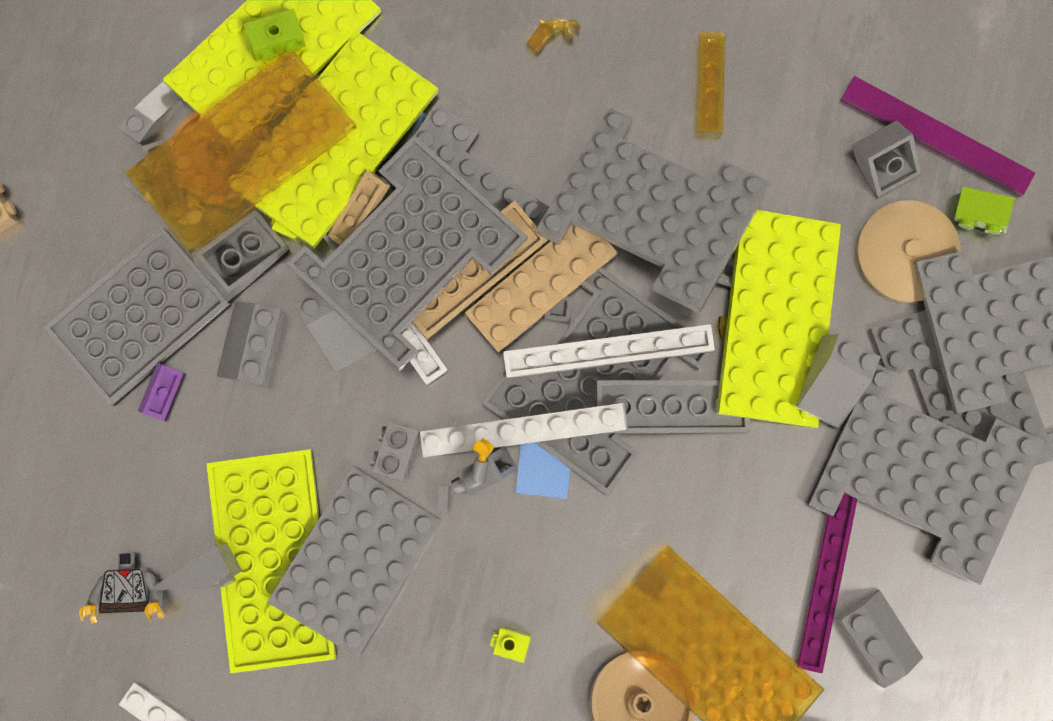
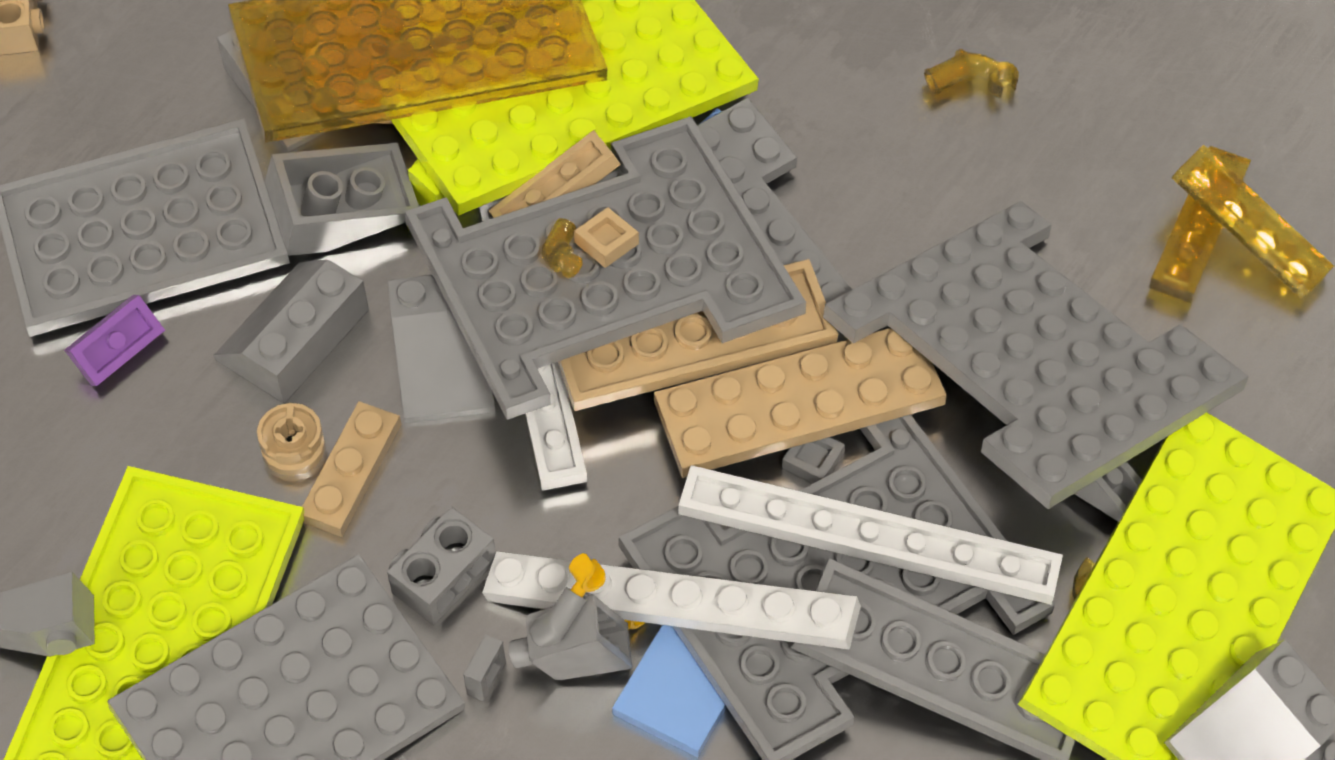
camera: 20 degrees right, 25 degrees down
none -> tan wheel [257,403,325,476]
none -> tan plate [302,401,402,538]
none -> clear yellow arm [541,218,583,278]
none -> tan plate [574,207,639,268]
none -> clear yellow plate [1171,145,1334,300]

